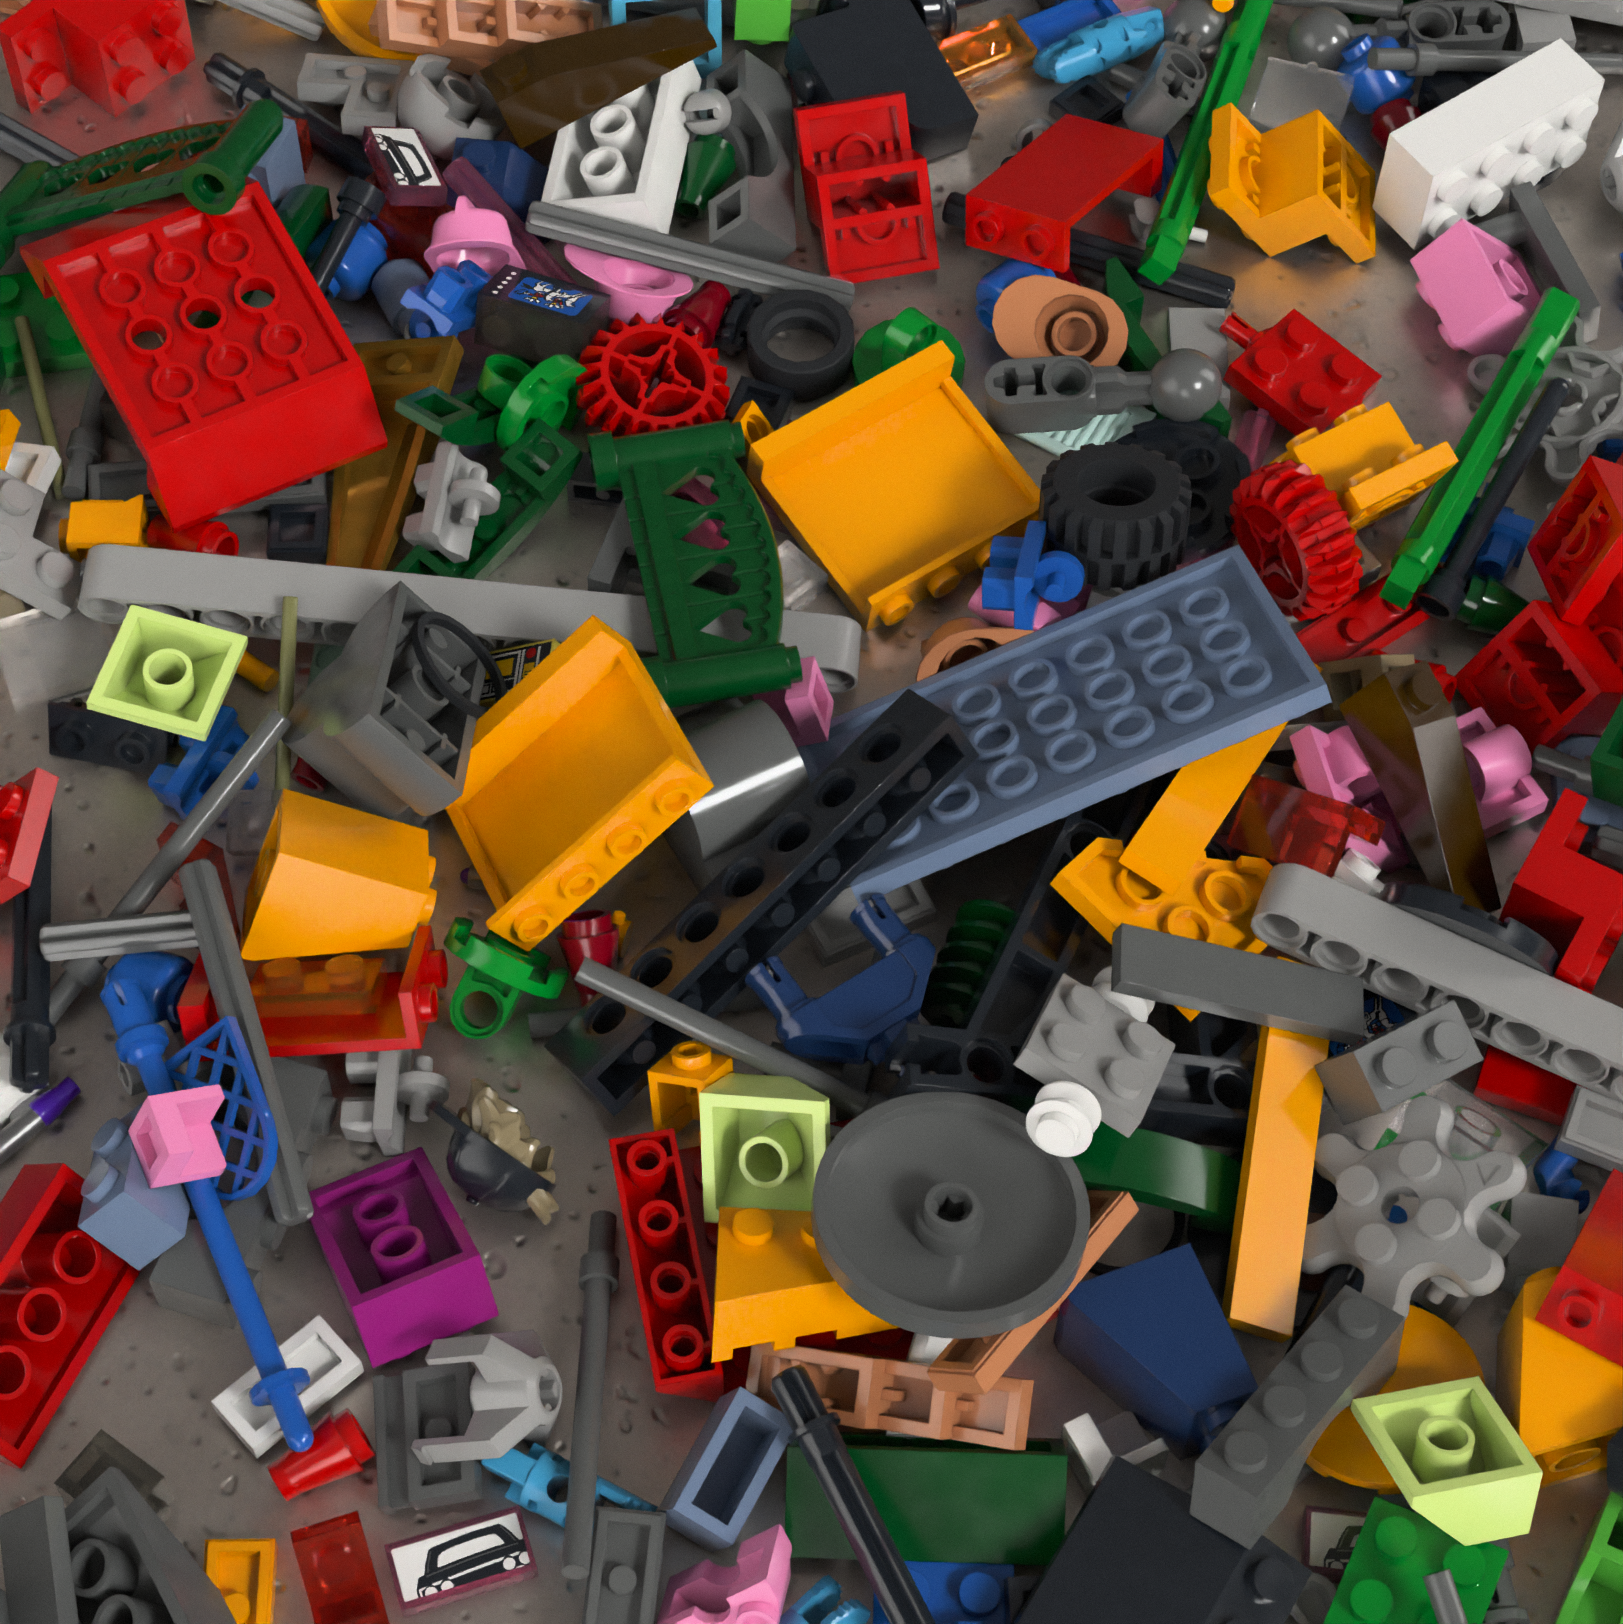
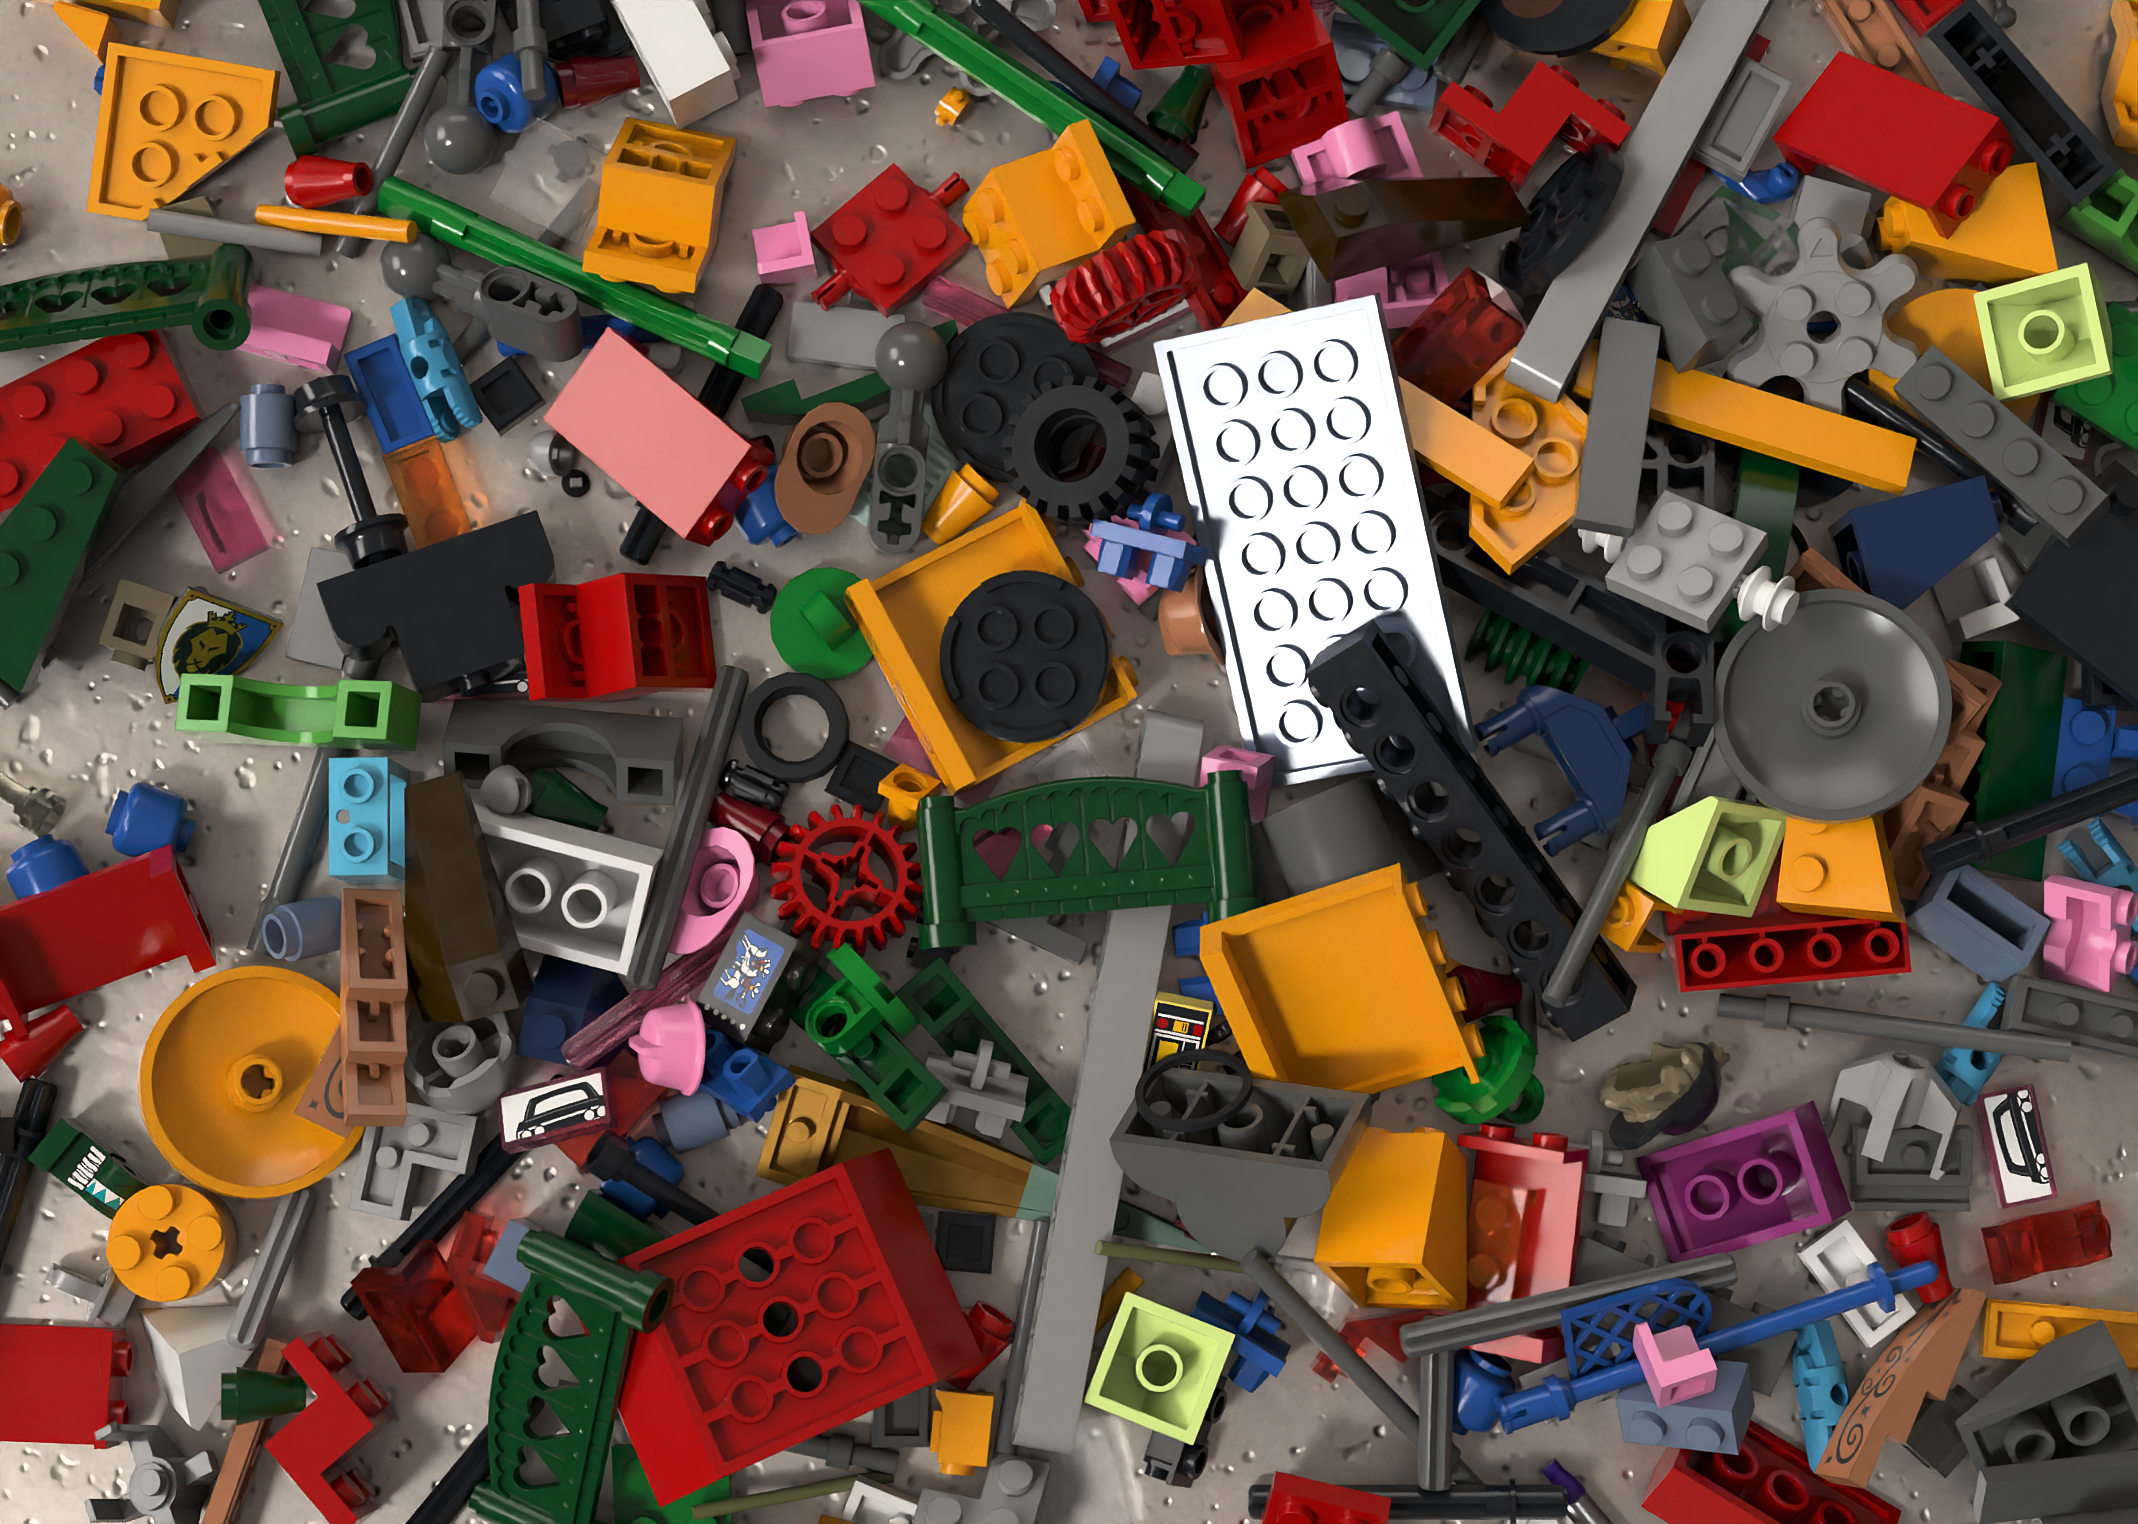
camera: 85 degrees left, 25 degrees up
none -> clear red panel [350,1240,482,1373]
none -> black piece [706,561,777,614]
none -> bright pink panel [752,210,819,288]
none -> light orange cone [921,462,1000,546]
none -> light orange piece [935,86,973,127]
none -> black tile [939,570,1113,744]
none -> dark azure hinge [1791,1320,1851,1474]
none -> nougat slope [1814,1287,1987,1489]

